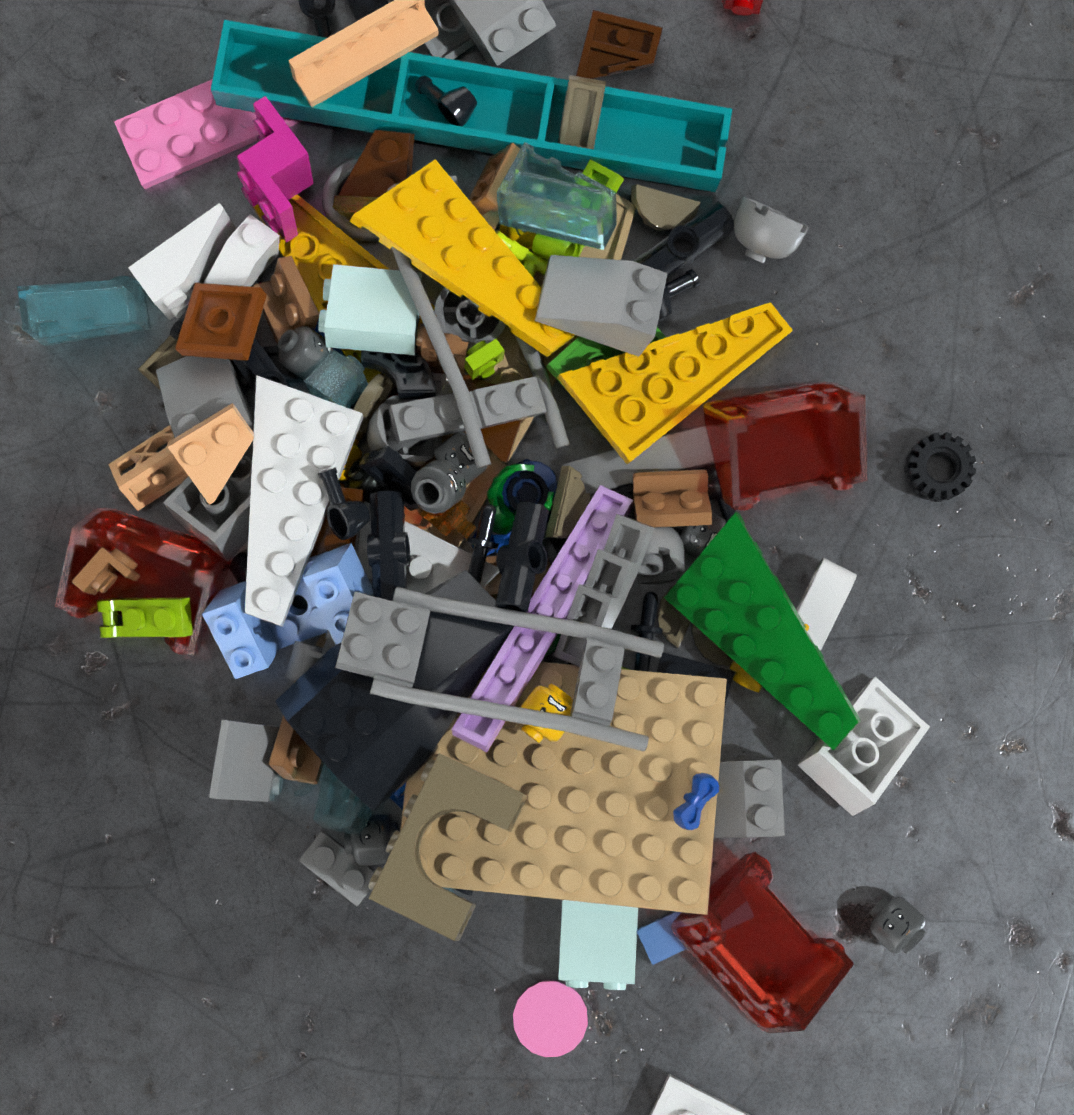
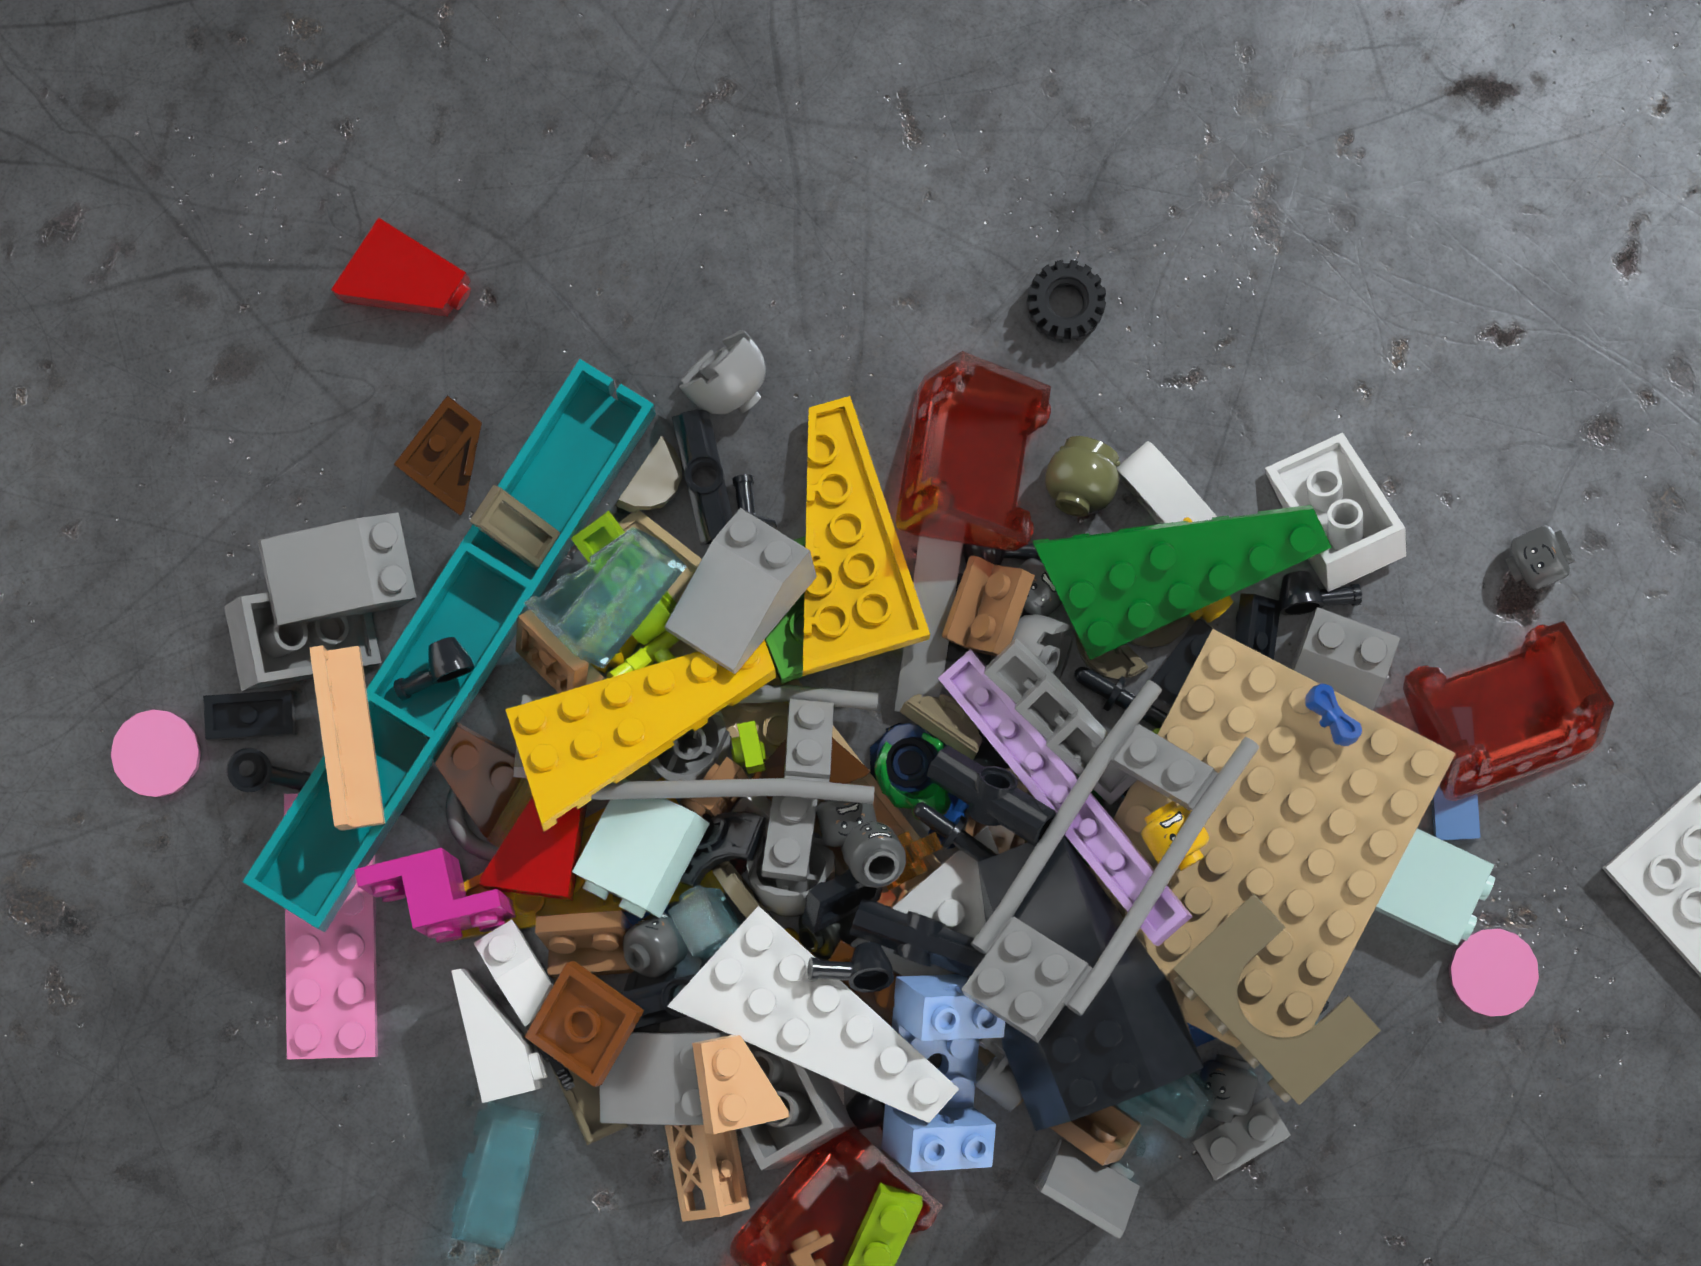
camera: 75 degrees left, 0 degrees up
none -> red slope [479,797,587,901]
none -> olive piece [1045,436,1120,517]
none -> black plate [1235,593,1280,660]
none -> black bar [1279,571,1362,615]

